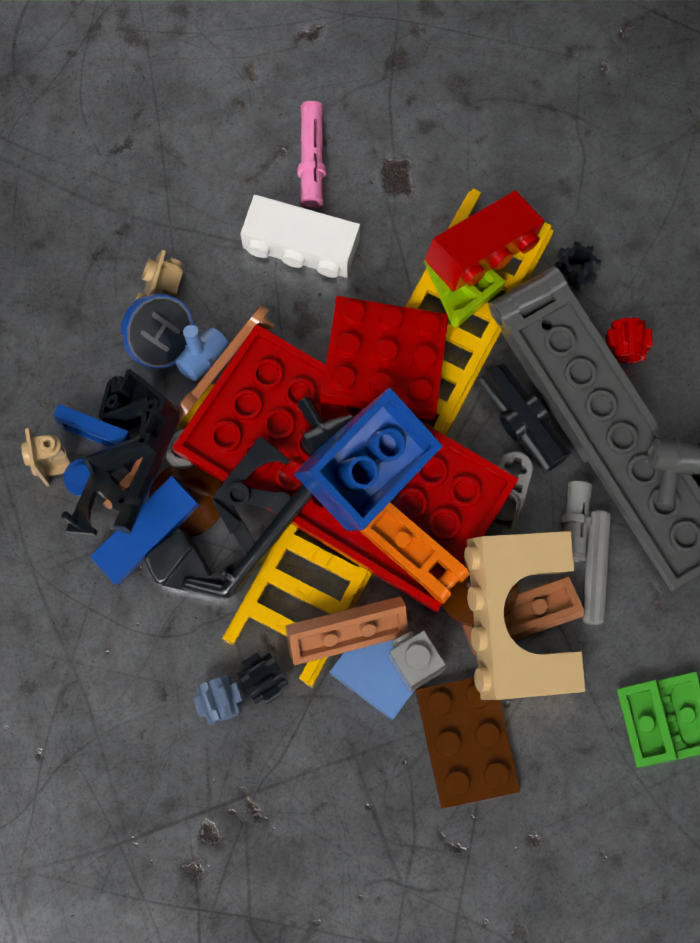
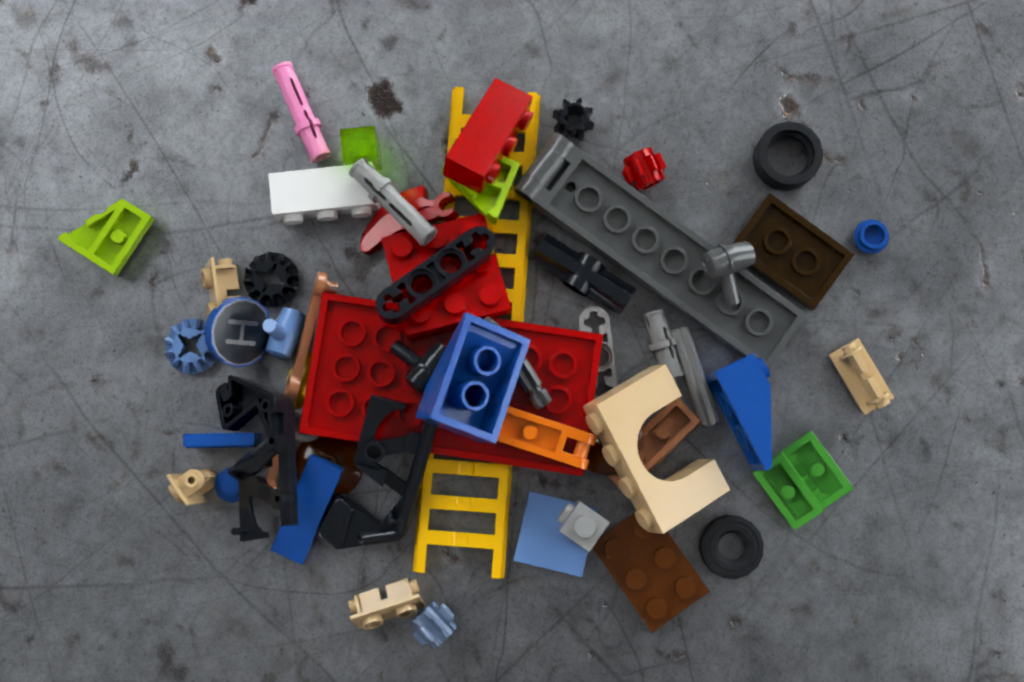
camera: 25 degrees left, 10 degrees up
black gear [236,652,288,704] -> none
nougat plate [285,596,408,665] -> none
none -> lime wing [57,198,155,276]
none -> medium blue gear [164,319,217,374]
none -> black gear [243,251,299,307]
none -> clear neon green brick [340,126,382,170]
none -> tan hinge [348,577,426,630]
none -> light grey pin [349,158,438,246]
none -> red piece [359,185,459,255]
none -> black beam [375,226,496,325]
none -> dark grey axle [518,359,552,410]
none -> black tyre [699,515,764,579]
none -> blue slope [705,353,772,471]

